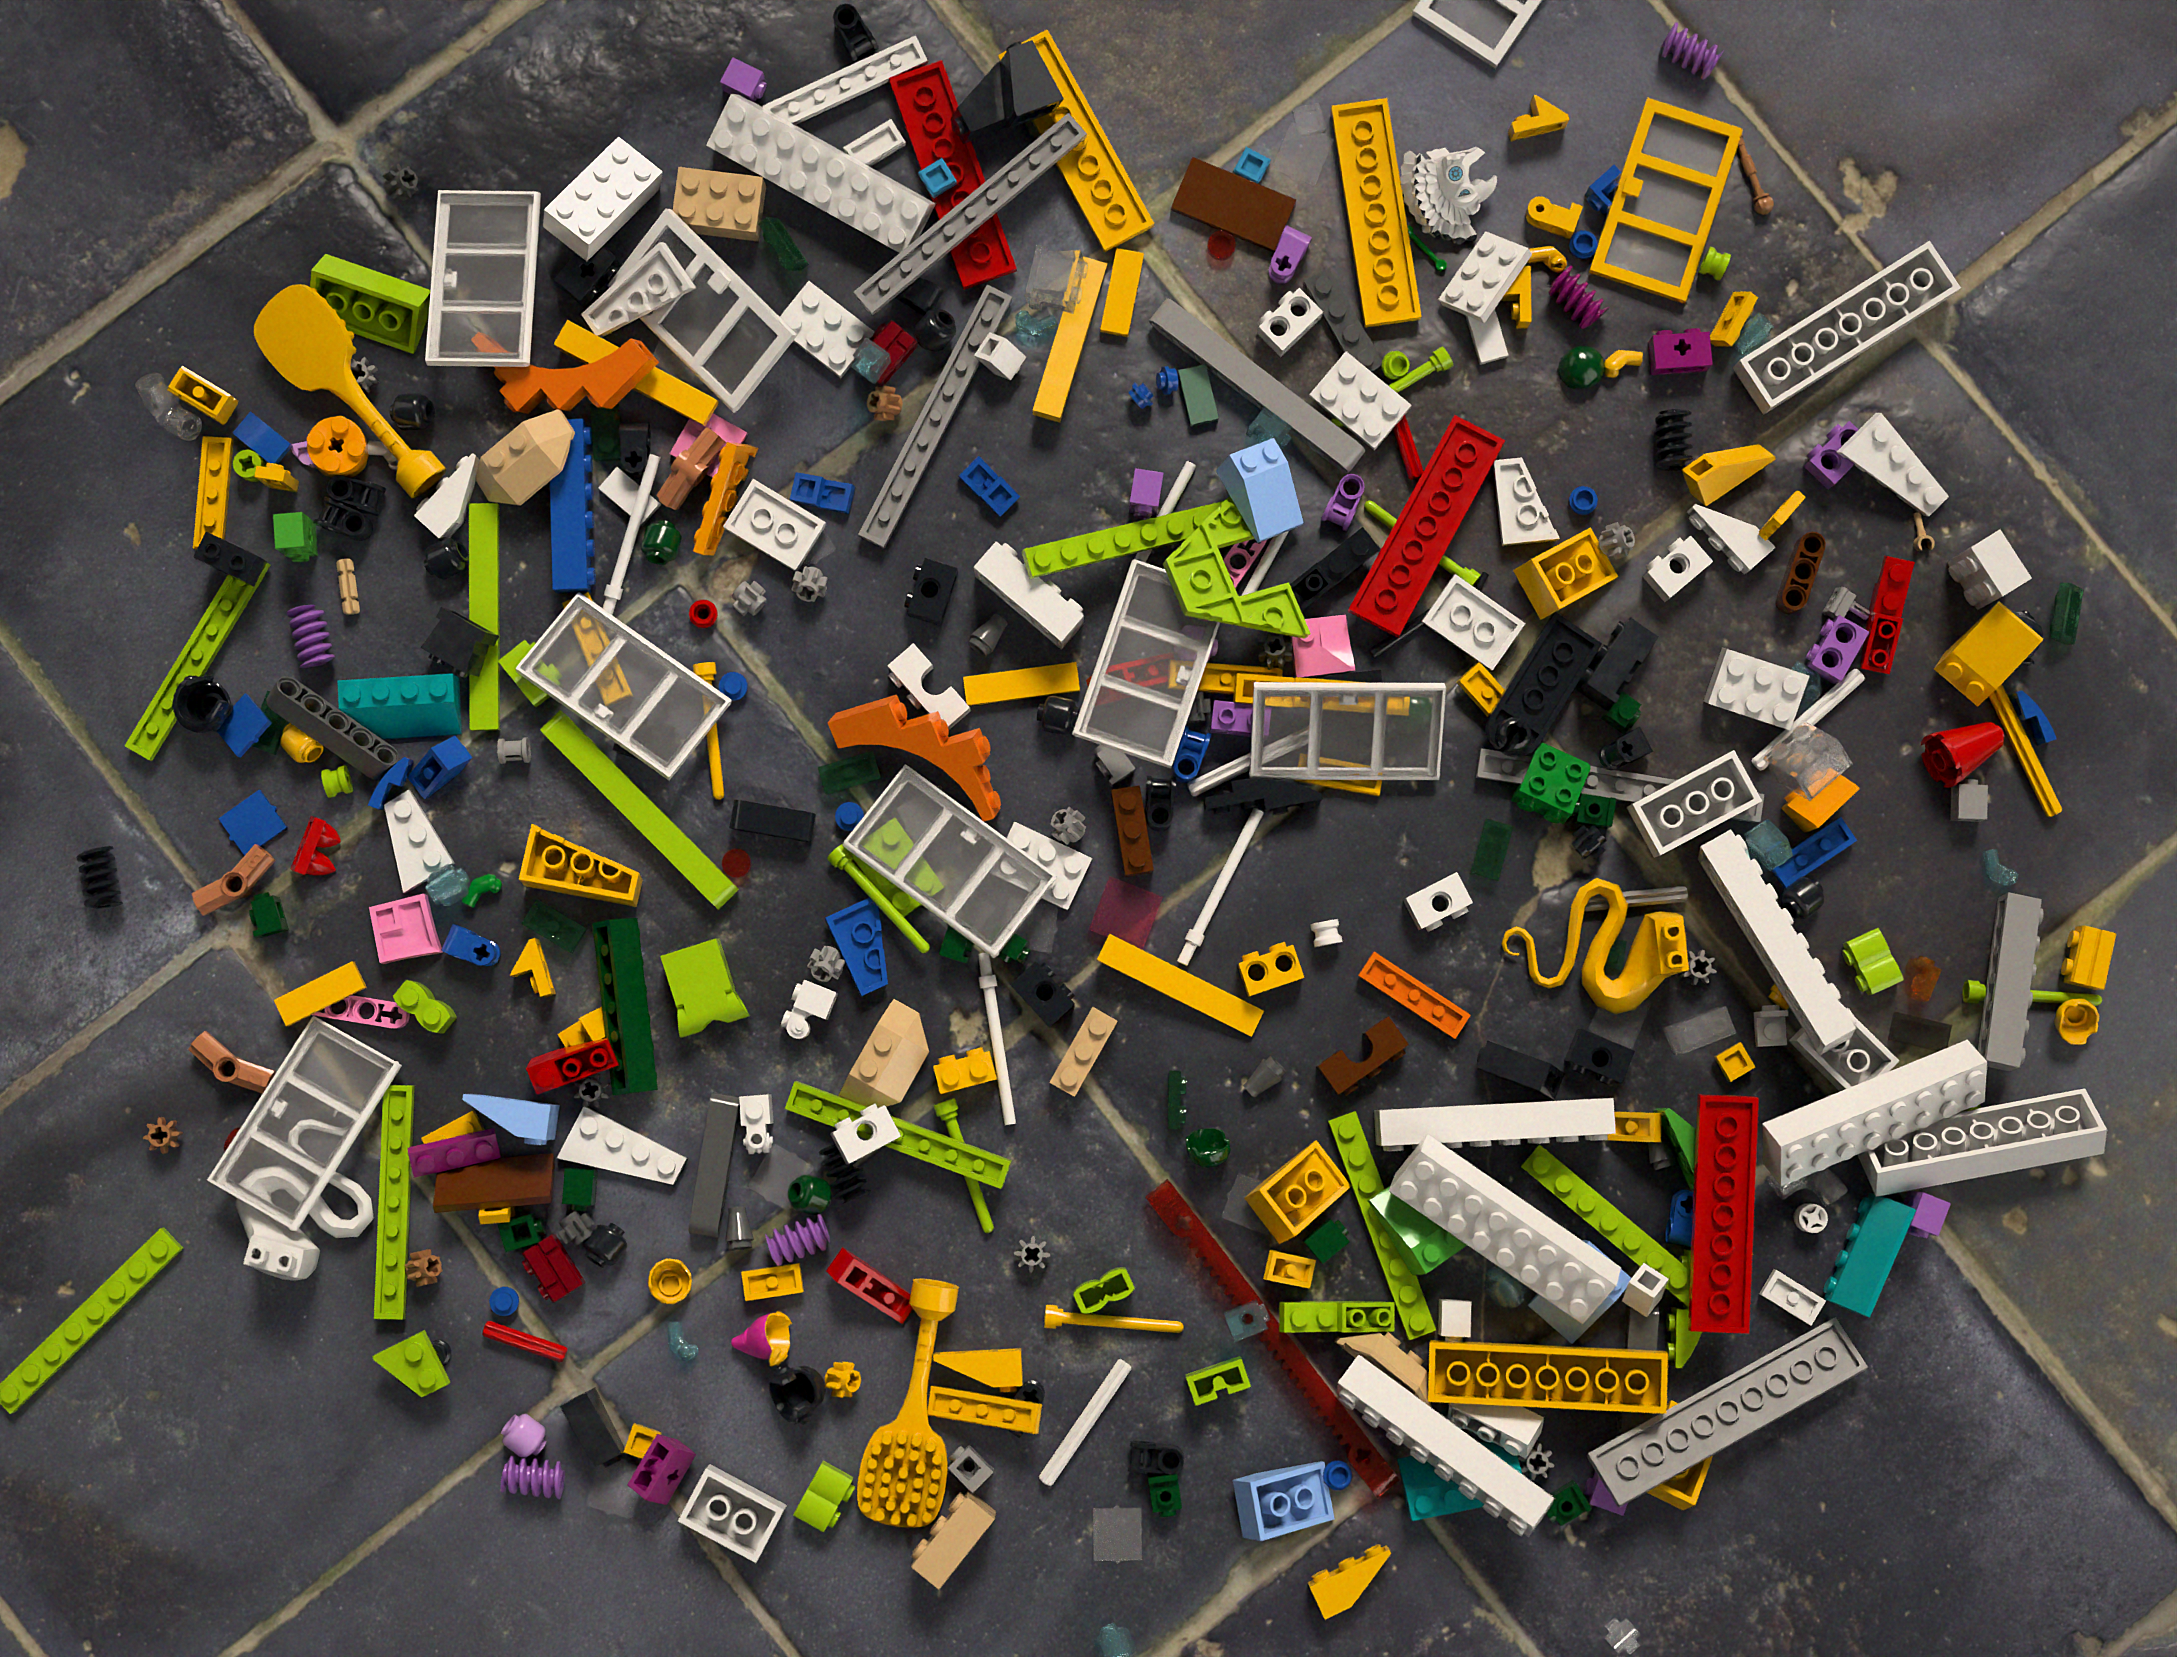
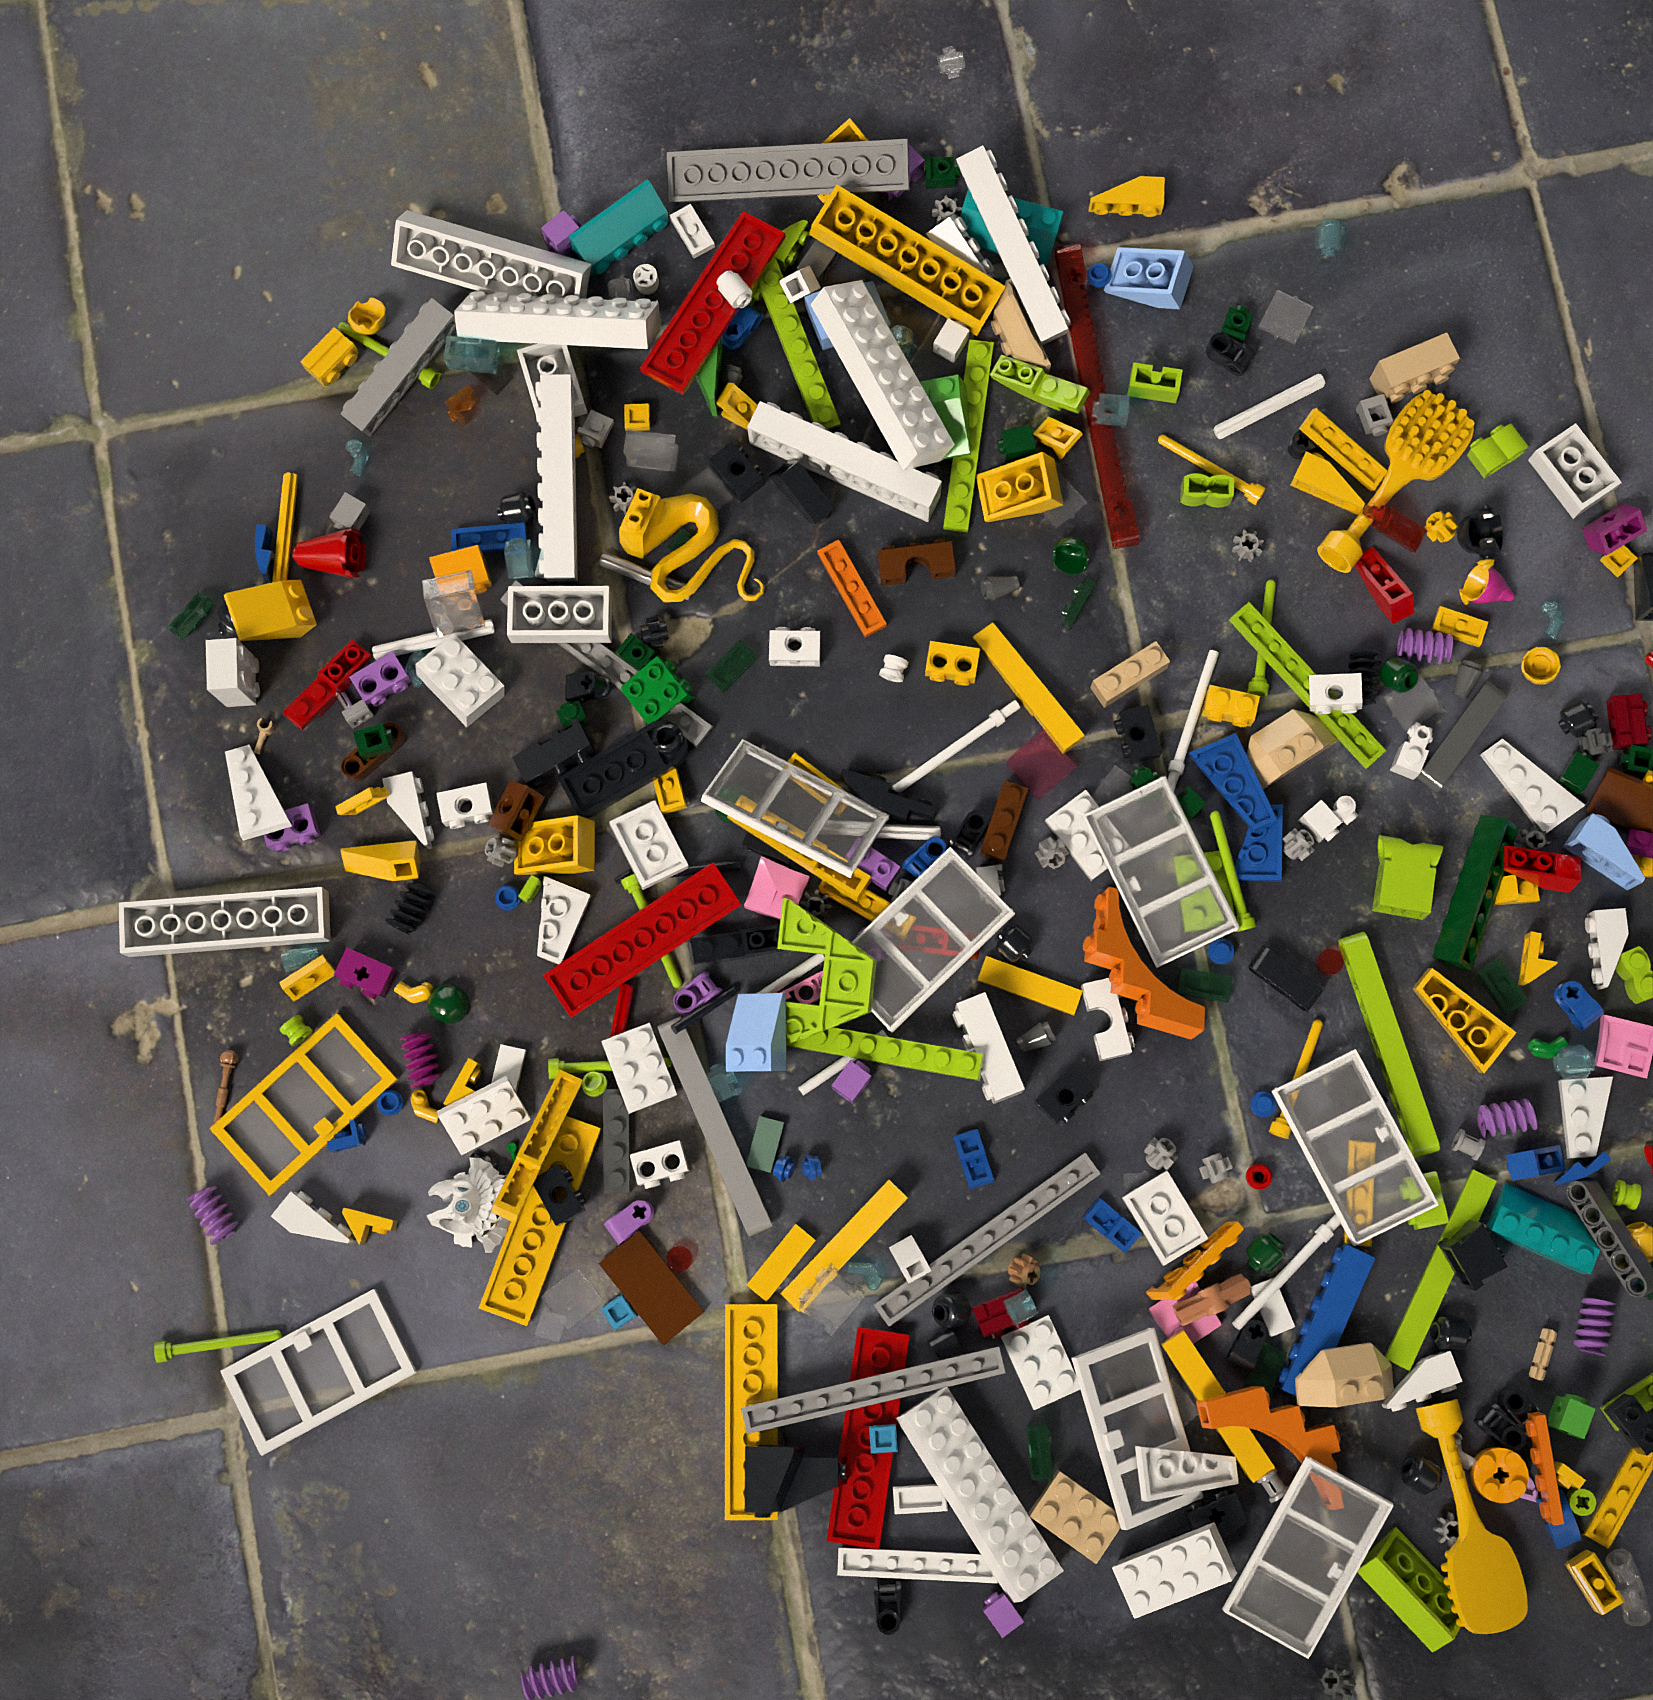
camera: 140 degrees left, 5 degrees down
yellow leg [1525,196,1583,239] -> none
lime brick [1842,928,1904,996] -> none
none -> white slope [271,1191,355,1244]
none -> dark green brick [353,723,395,760]
none -> clear light blue brick [443,335,500,374]
none -> reddish brown brick [487,780,545,842]
none -> yellow slope [491,1070,583,1223]
none -> lime tile [518,875,543,904]
none -> black brick [533,1164,587,1226]
none -> black bar [671,986,737,1034]
none -> white brick [716,270,752,308]
none -> blue wing [1189,733,1278,833]
none -> light grey bush [1257,1467,1289,1503]
none -> clear red hinge [1362,505,1426,553]
none -> medium lavender piece [1477,1098,1537,1138]
none -> orange plate [1526,1412,1564,1525]
none -> white slope [1585,908,1629,990]

